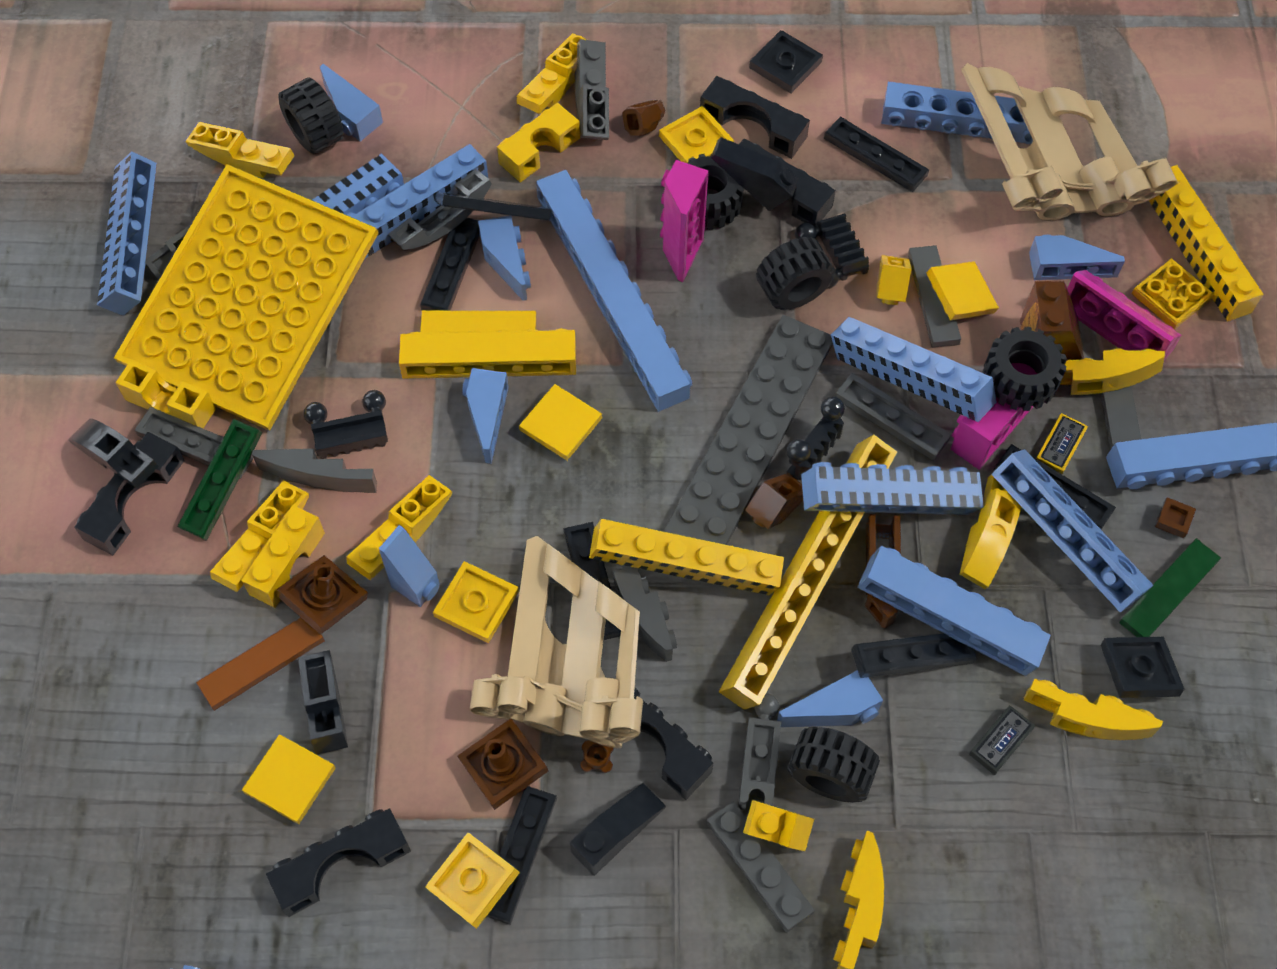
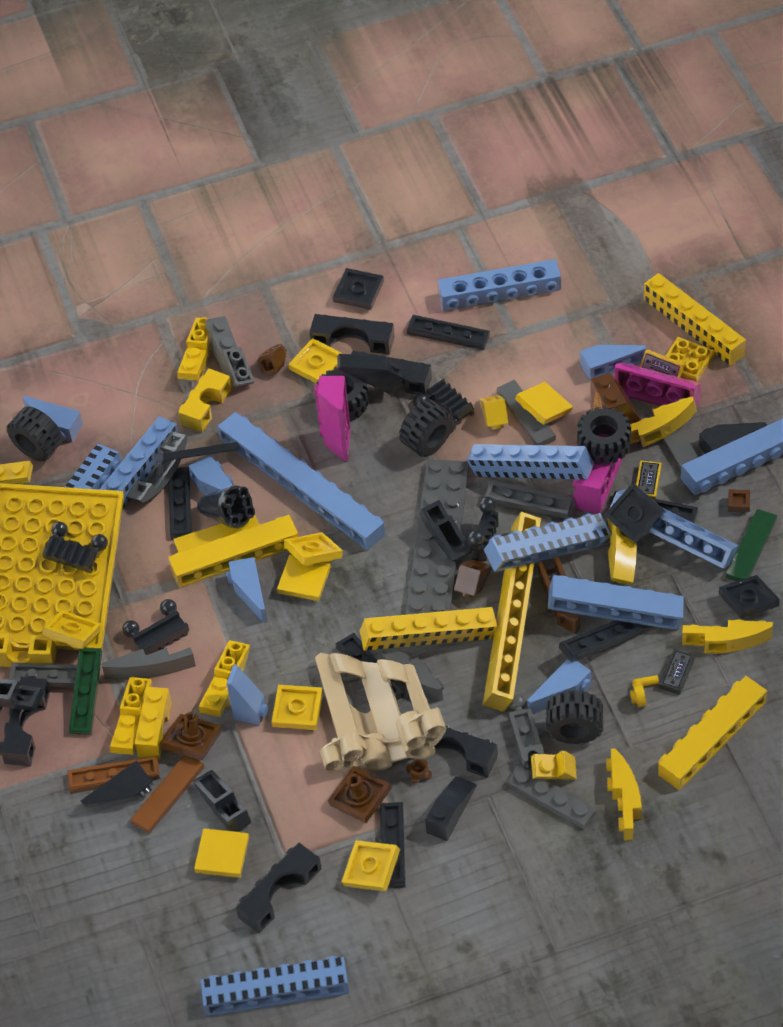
camera: 15 degrees left, 10 degrees down
tan panel [961,63,1177,220] -> none
none -> black gear [42,521,108,573]
none -> yellow plate [42,610,101,649]
none -> dark orange tile [67,756,160,793]
none -> black slope [80,760,154,805]
none -> black cone [197,485,255,528]
none -> yellow plate [284,532,343,566]
none -> black slope [419,500,472,562]
none -> black plate [604,482,666,544]
none -> yellow plate [630,675,659,708]
none -> tile [640,349,685,378]
none -> yellow brick [658,676,767,791]
none -> black slope [699,422,767,454]

